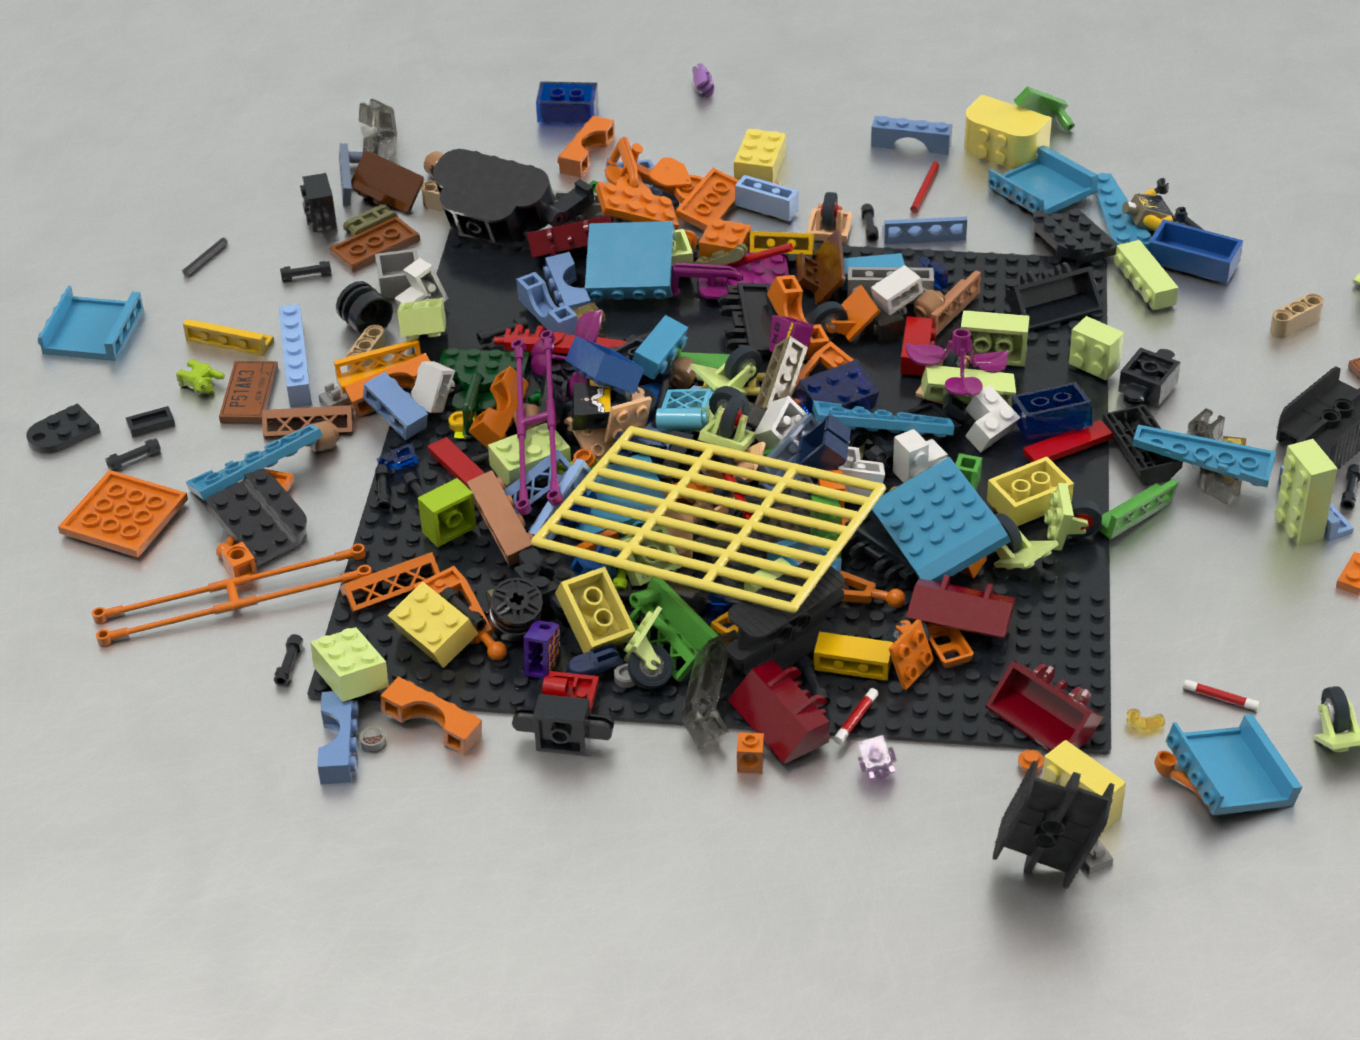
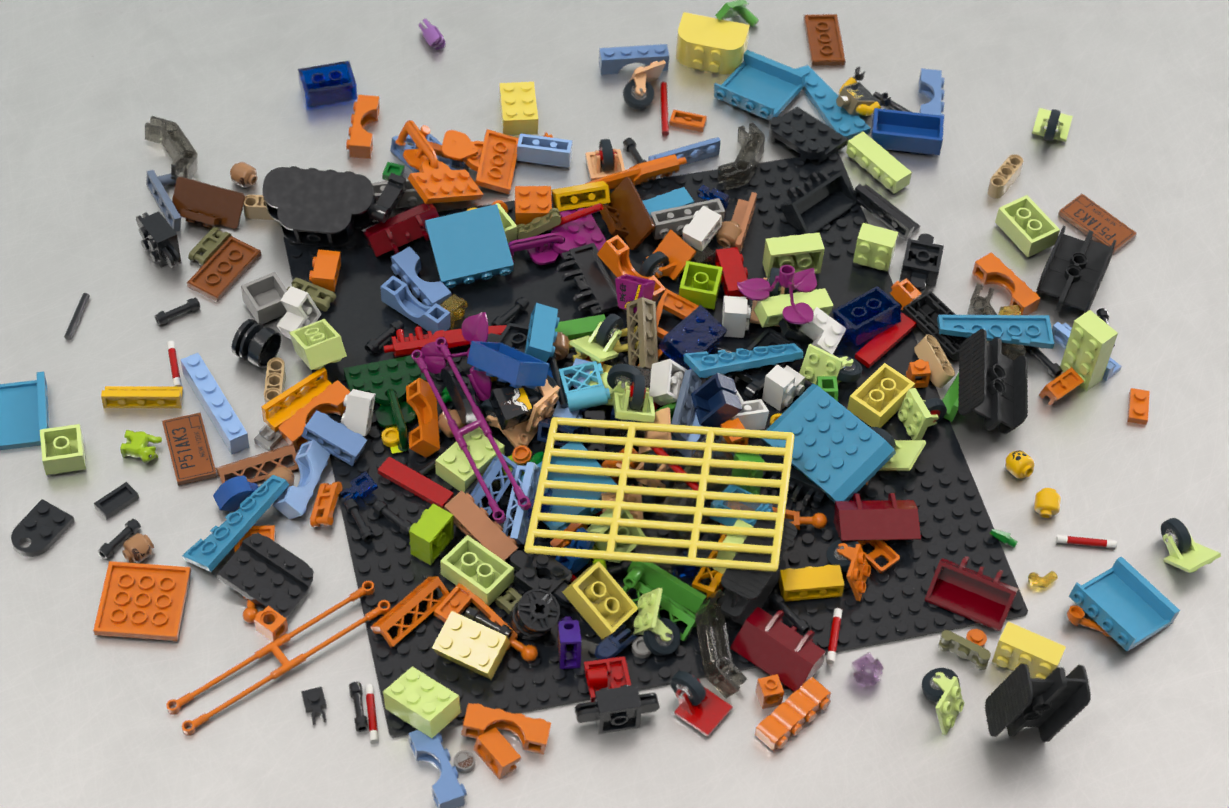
camera: 25 degrees left, 10 degrees up
none -> yellowish green brick [40,424,86,475]
none -> medium nougat head [122,533,154,563]
none -> red bar [167,341,182,387]
none -> blue brick [213,476,259,512]
none -> light blue arch [273,440,330,520]
none -> olive plate [287,278,336,311]
none -> black plate [301,687,327,725]
none -> orange brick [309,249,341,292]
none -> orange plate [310,482,343,527]
none -> red bar [365,684,379,744]
none -> yellowish green brick [440,535,514,606]
none -> orange hinge [474,727,521,780]
none -> orange piece [585,154,687,190]
none -> plate [623,60,666,110]
none -> orange tile [669,109,707,132]
none -> red plate [670,671,733,737]
none -> lime brick [679,261,723,309]
none -> clear smoke piece [718,122,765,190]
none -> white brick [722,296,751,338]
none -> orange brick [755,677,831,751]
none -> yellowish green plate [800,344,862,384]
none -> dark orange tile [804,14,846,66]
none -> black fence [854,184,920,240]
none -> orange brick [890,278,922,311]
none -> orange brick [906,359,931,388]
none -> tan beam [914,334,955,388]
none -> medium blue arch [919,69,944,116]
none -> yellowish green plate [922,668,964,735]
none -> olive plate [938,630,991,670]
none -> black piece [958,329,1028,434]
none -> orange arch [972,252,1041,315]
none -> green bar [989,529,1018,548]
none -> yellowish green brick [995,195,1060,257]
none -> yellow head [1005,450,1034,479]
none -> black bar [1024,345,1063,378]
none -> yellow head [1034,488,1061,518]
none -> orange hinge [1039,367,1084,405]

